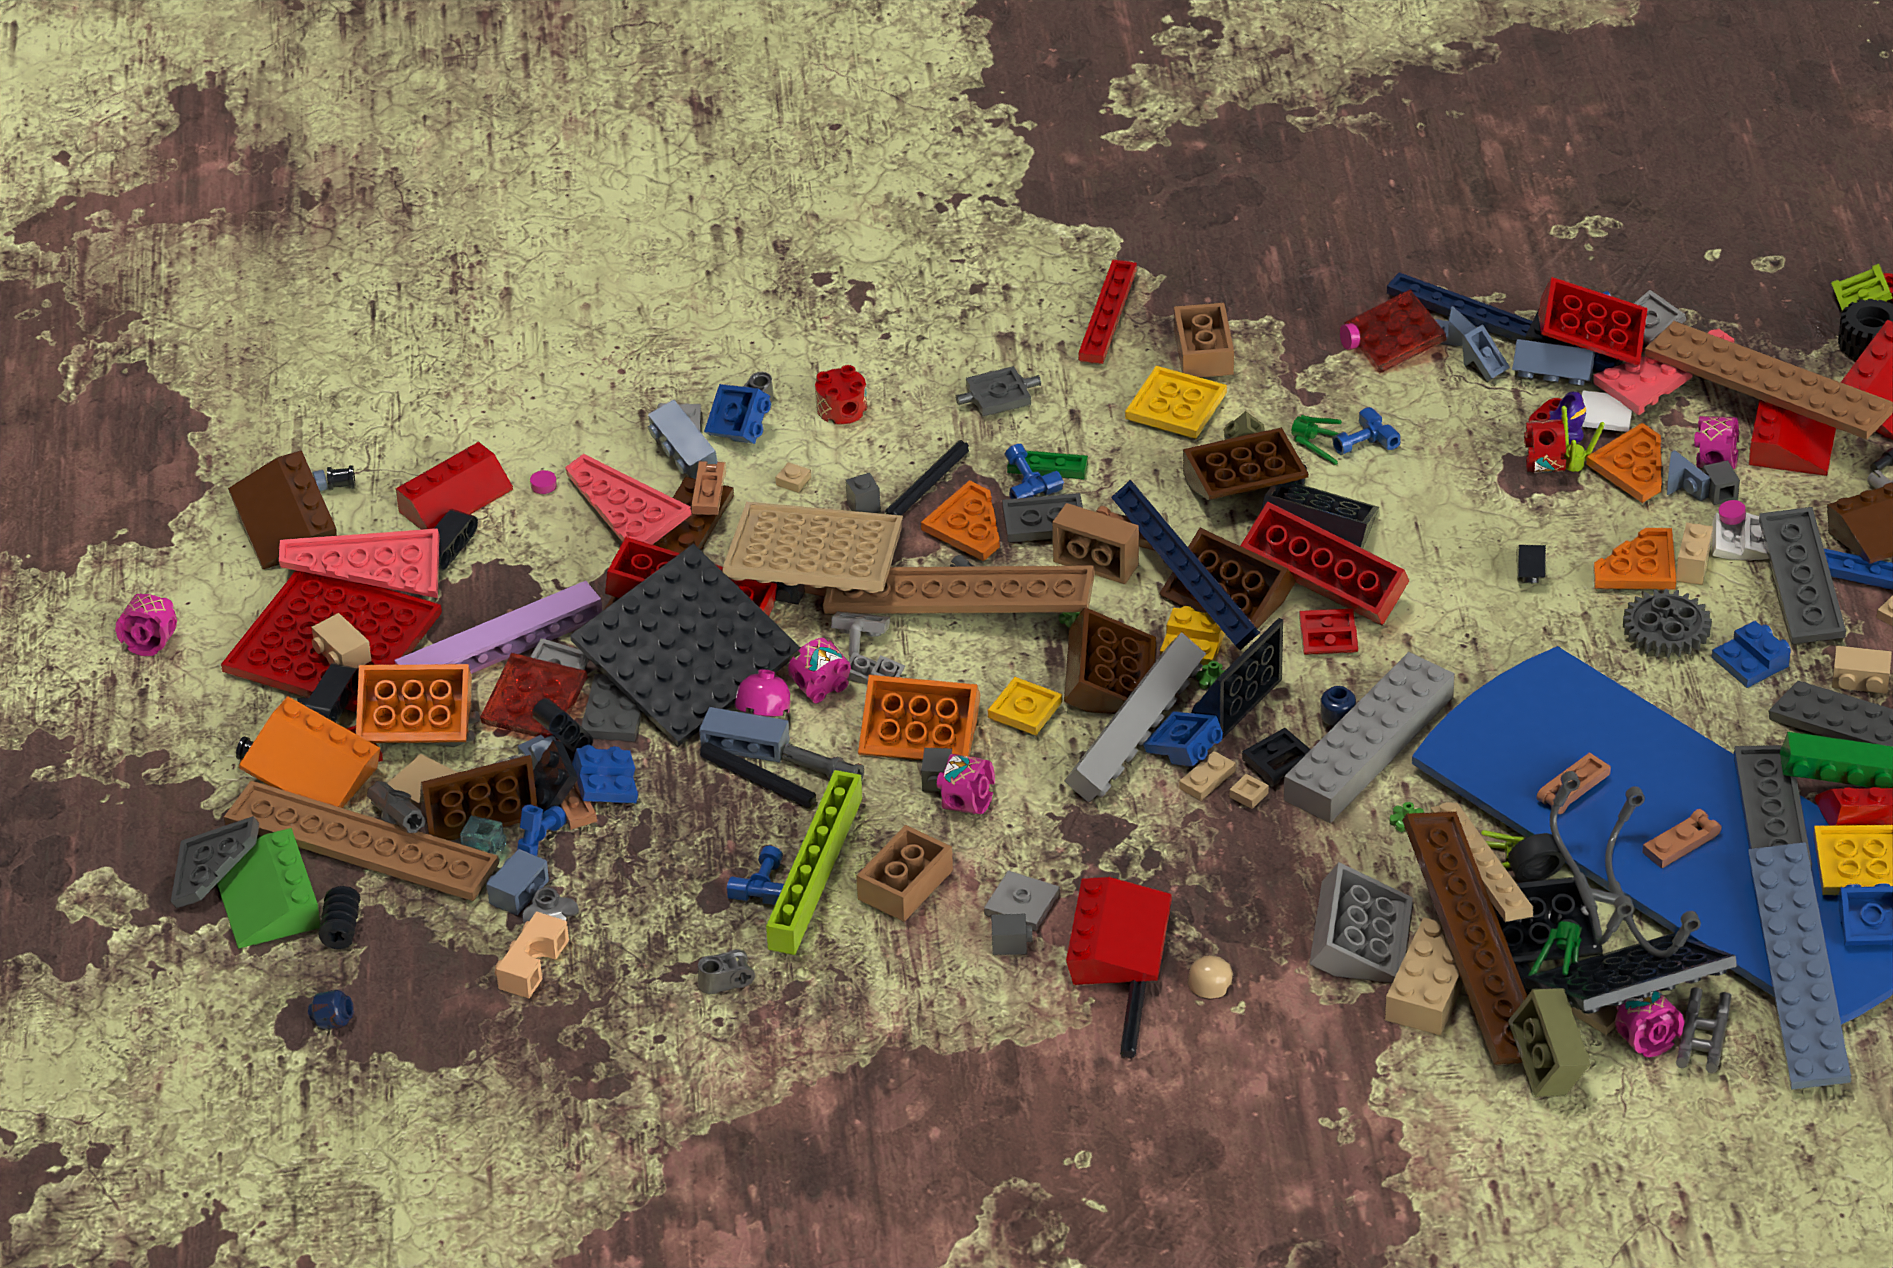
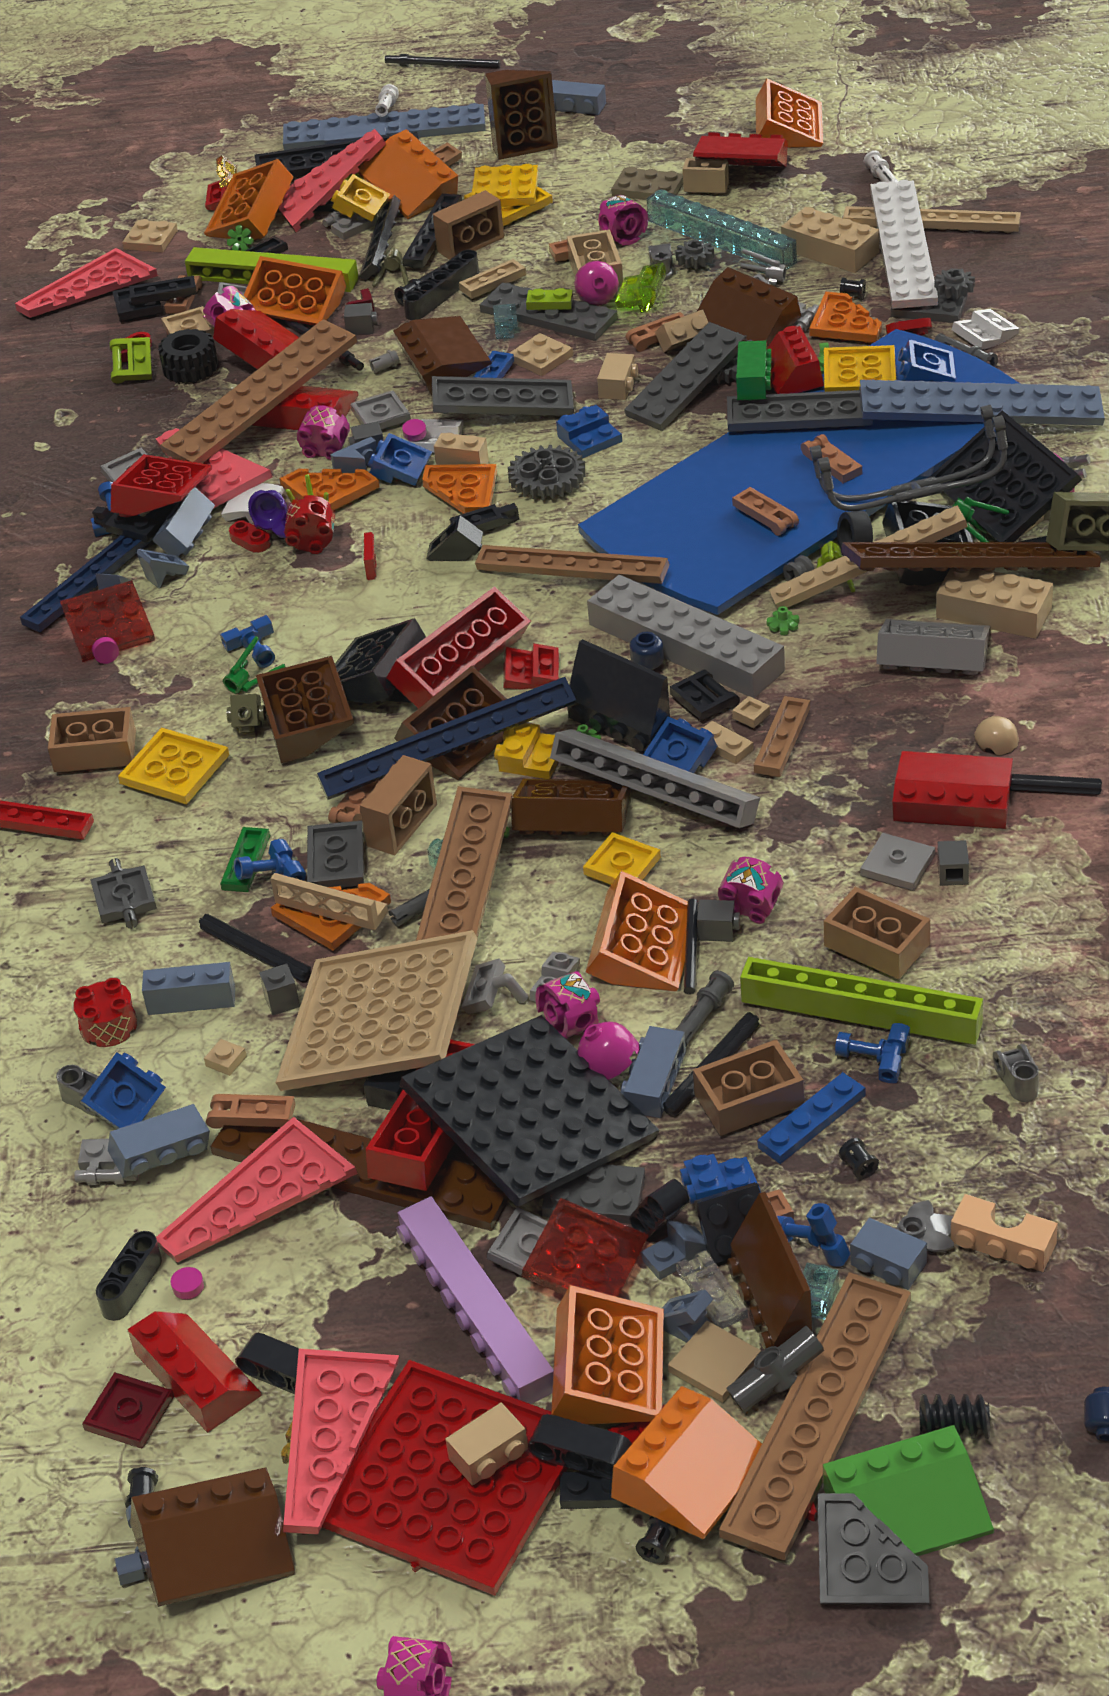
camera: 85 degrees left, 0 degrees up
none -> dark red tile [82,1372,174,1449]
none -> black beam [96,1231,162,1321]
none -> sand blue brick [142,962,235,1015]
none -> tan fence [270,873,388,930]
none -> light grey plate [350,390,411,429]
none -> red tile [364,532,377,580]
none -> blue plate [367,433,432,486]
none -> black hinge [449,503,519,532]
none -> medium nougat plate [475,545,670,584]
none -> sand blue slope [662,1290,713,1343]
none -> black bar [684,899,699,995]
none -> medium nougat brick [693,1039,804,1136]
none -> medium nougat plate [754,696,810,777]
none -> blue plate [757,1072,866,1164]
none -> dark grey wheel [783,555,815,581]
none -> black bush [839,1138,879,1180]

